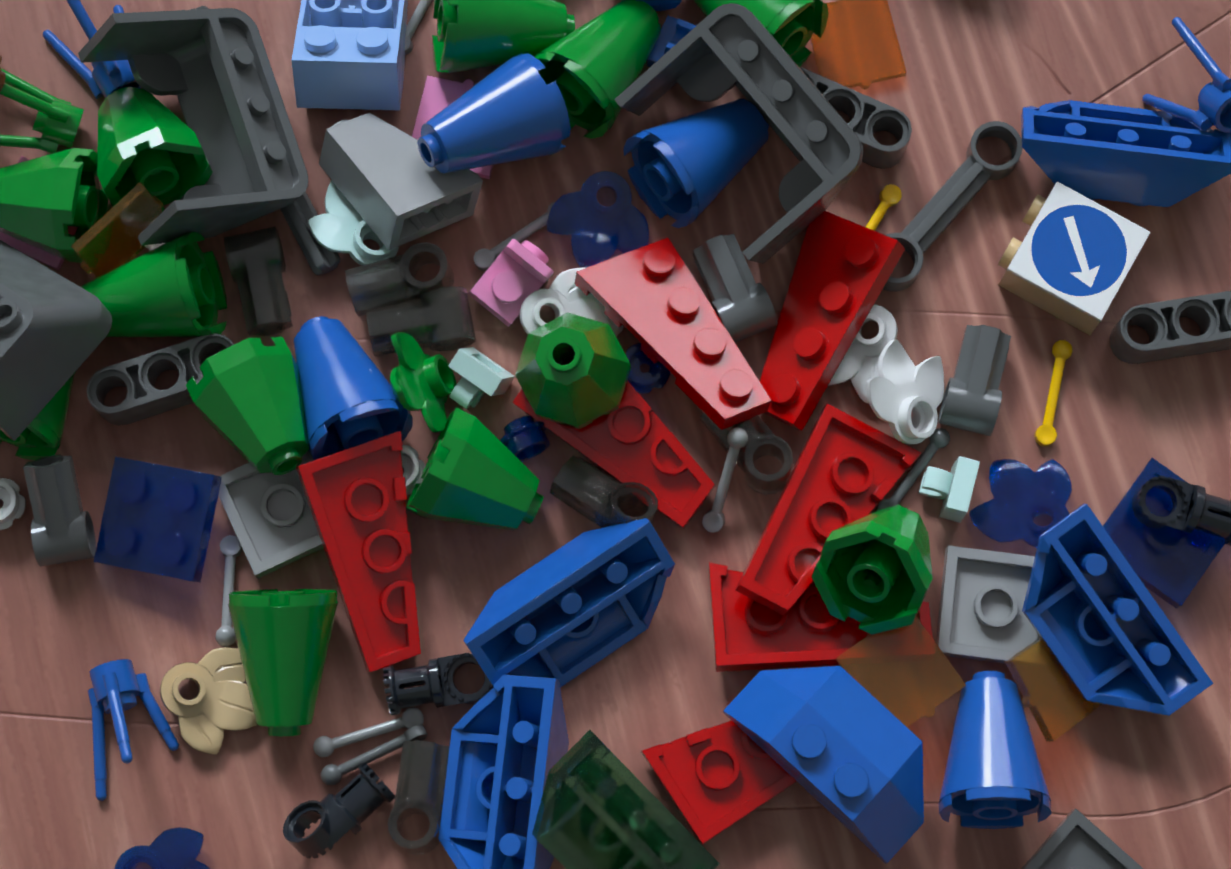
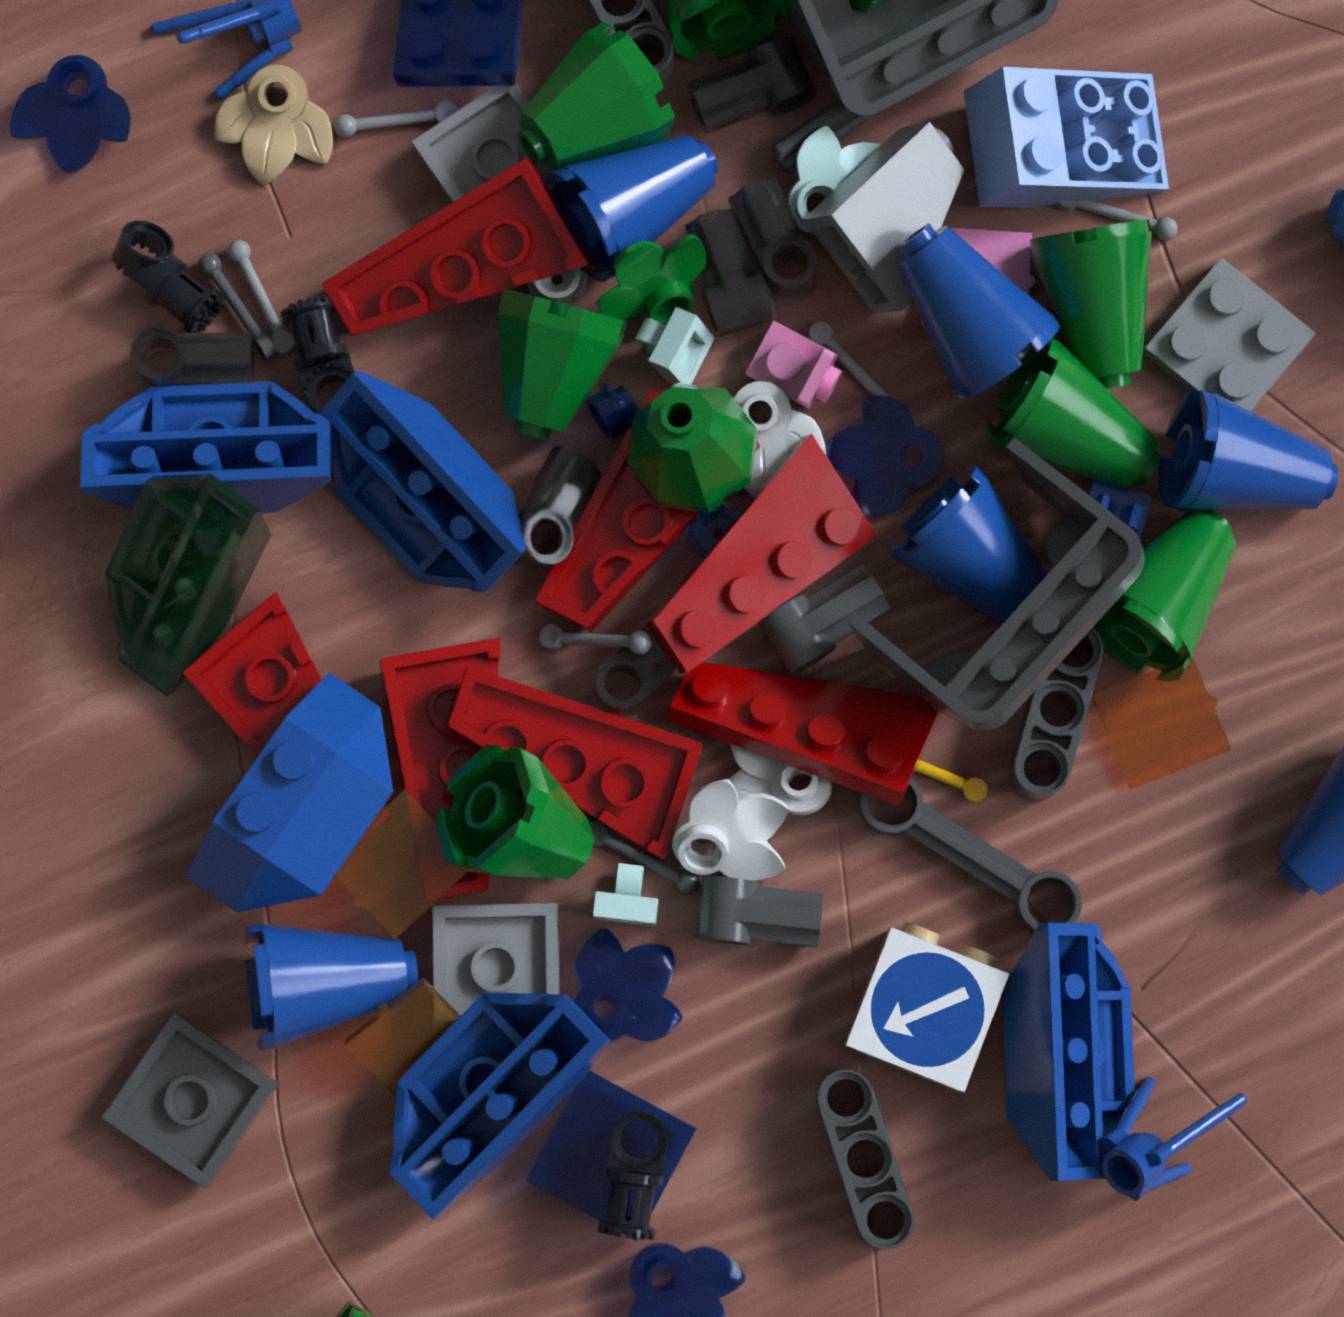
camera: 85 degrees right, 5 degrees up
green cone [228,589,338,737] -> none
yellow hinge [1034,340,1073,447] -> none

